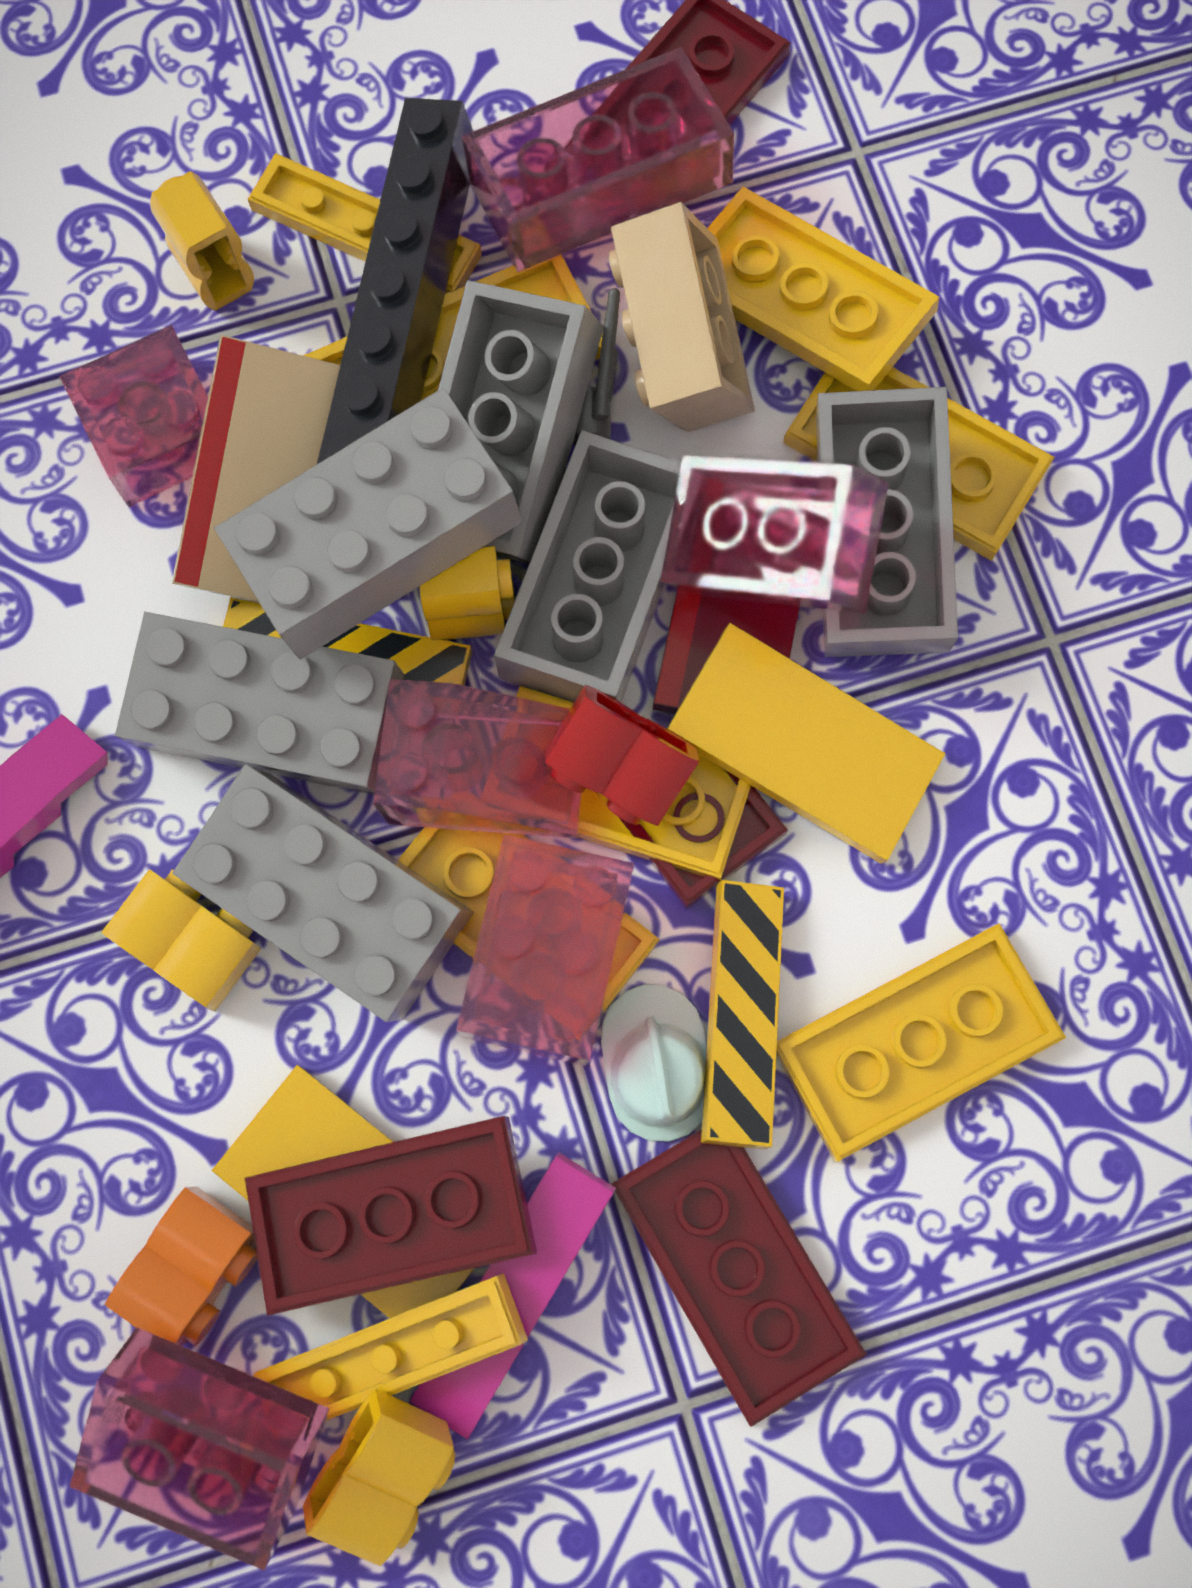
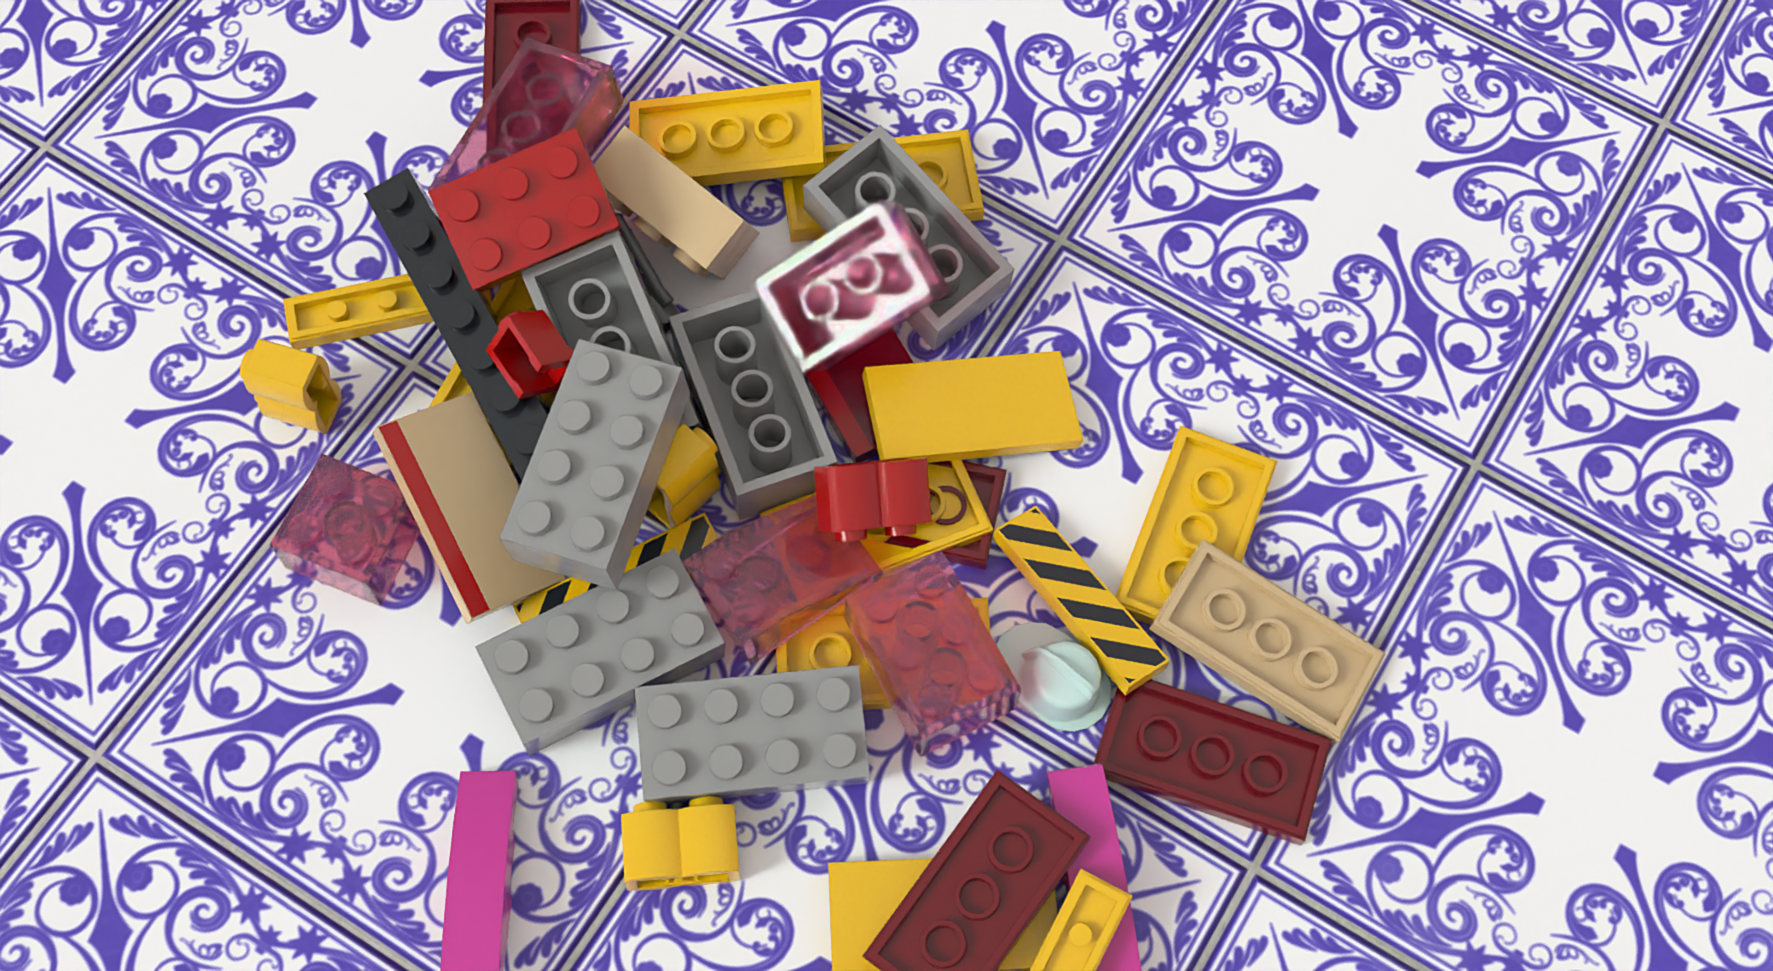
camera: 45 degrees left, 10 degrees down
none -> red brick [428,128,623,292]
none -> red window [486,309,574,399]
none -> tan tile [1149,539,1386,745]

